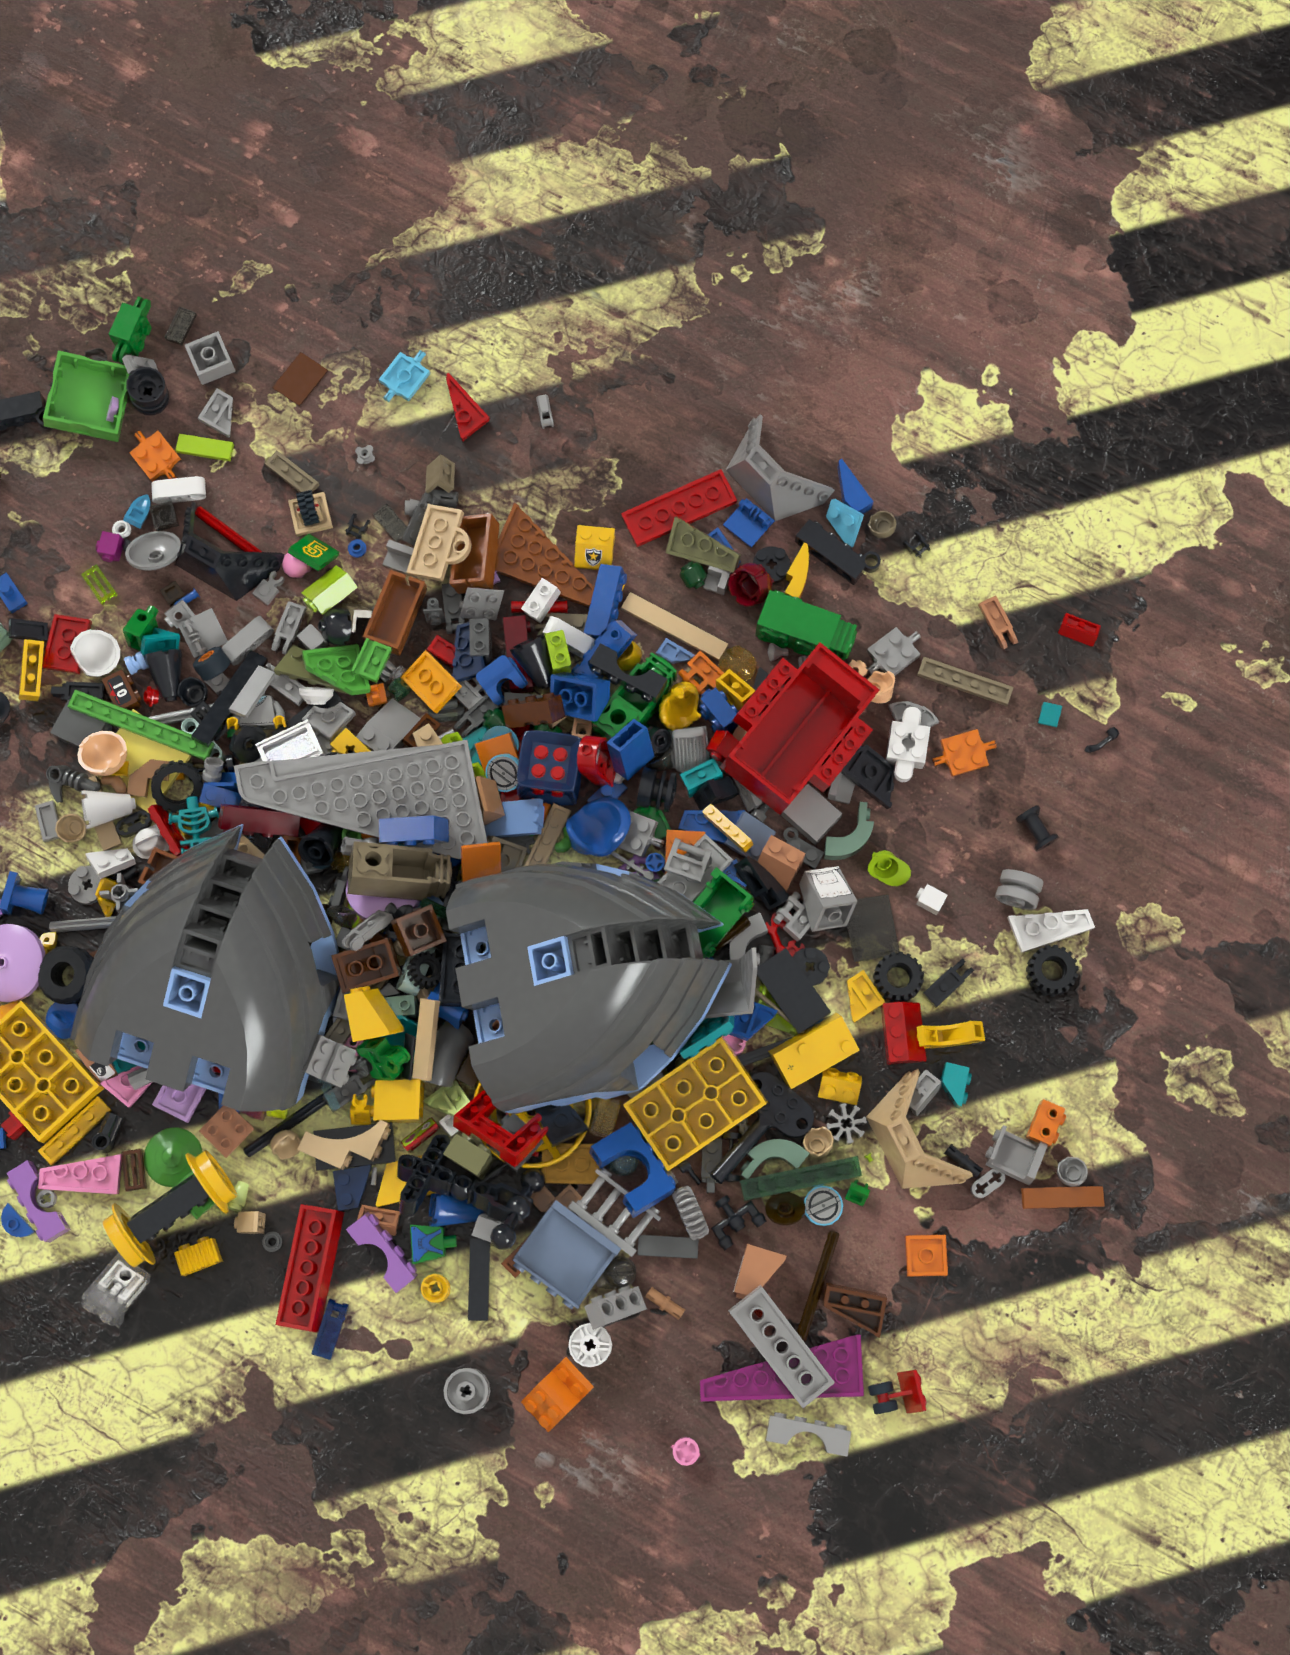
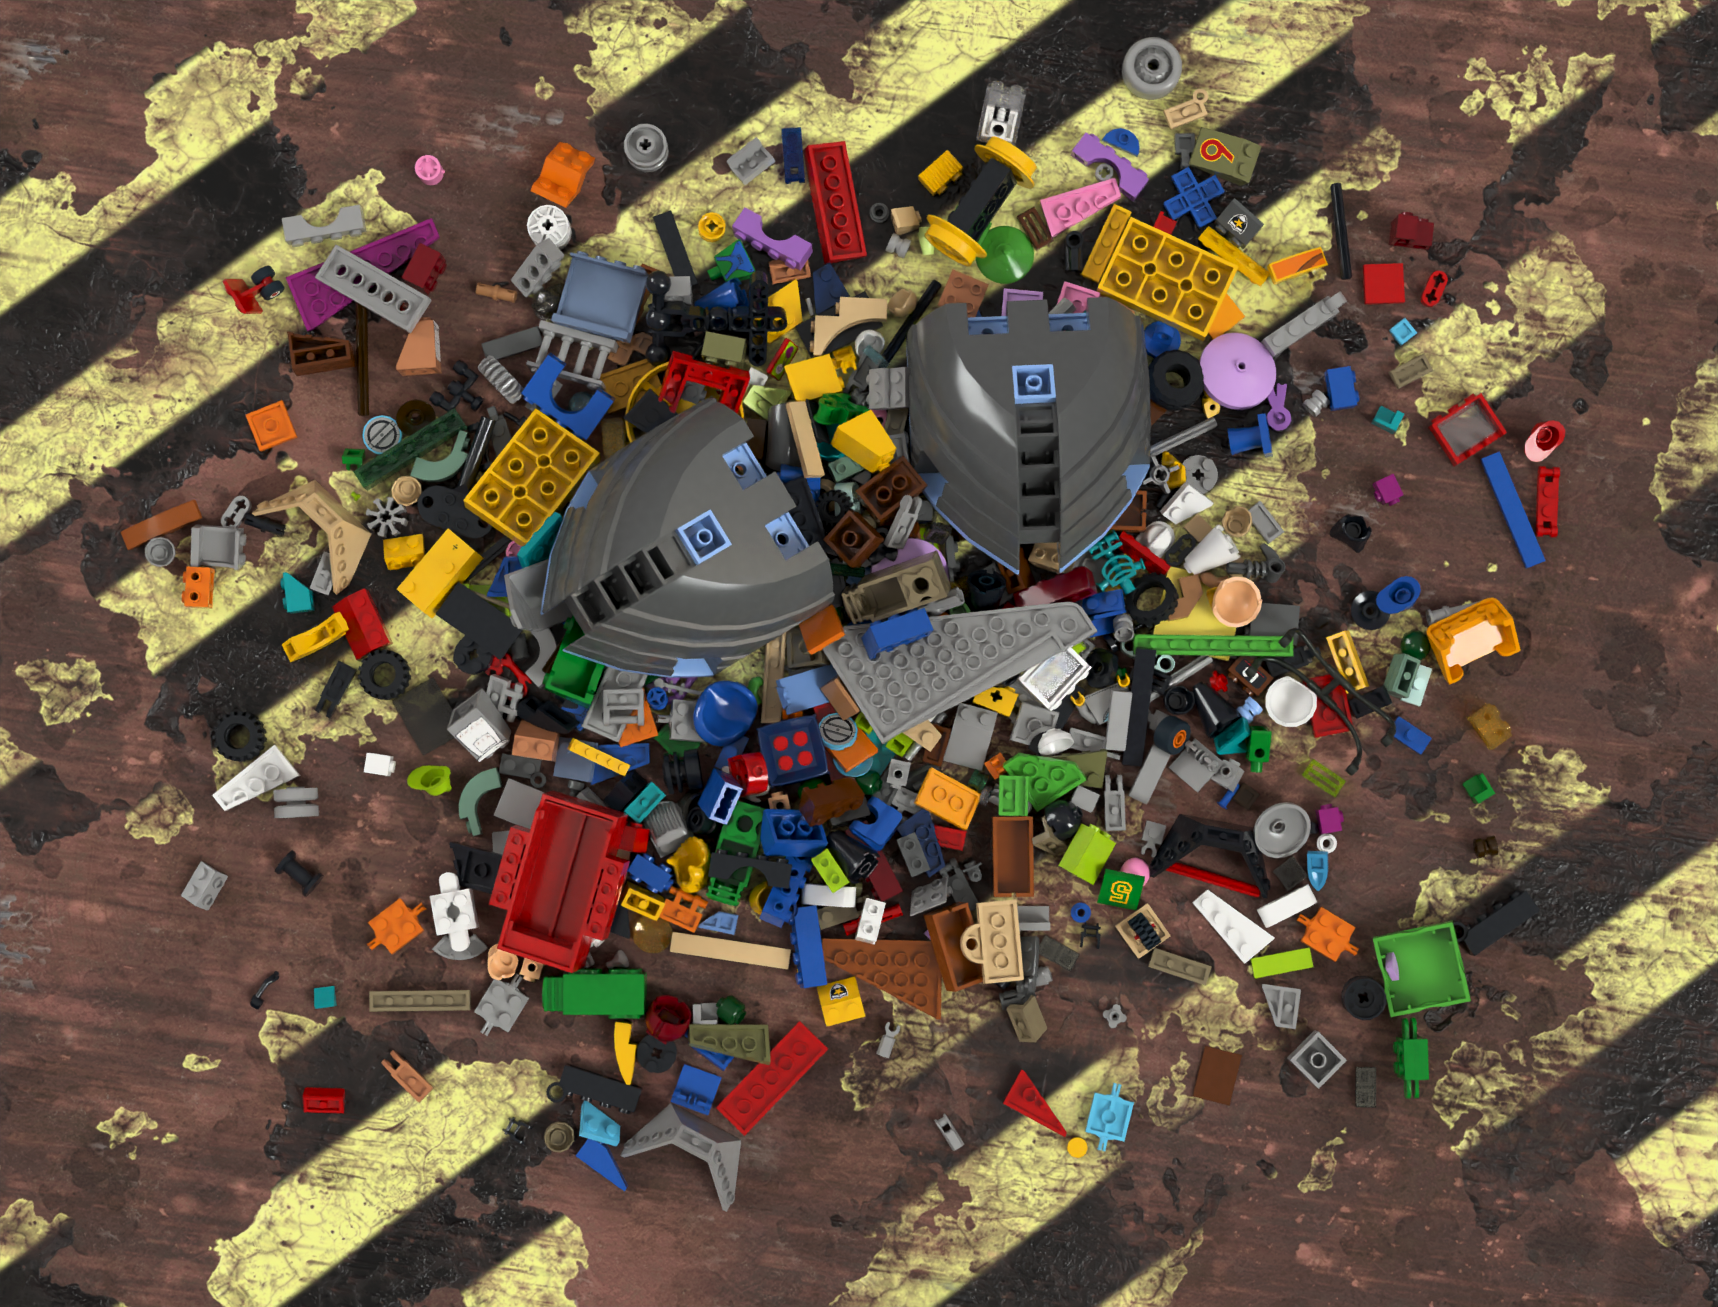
camera: 155 degrees right, 10 degrees up
light grey plate [122,354,158,374] -> none
yellow wing [847,970,885,1023] -> none
none -> light grey bracket [181,861,228,910]
none -> dark red brick [401,243,447,295]
none -> light grey bracket [726,137,776,185]
none -> white hair [855,330,885,359]
none -> light grey bar [876,1022,900,1058]
none -> light grey wheel [886,233,911,259]
none -> light grey brick [886,759,911,789]
none -> yellow tile [1067,1137,1087,1158]
none -> white wing [1192,890,1274,964]
none -> pearl dark grey bar [1244,628,1396,776]

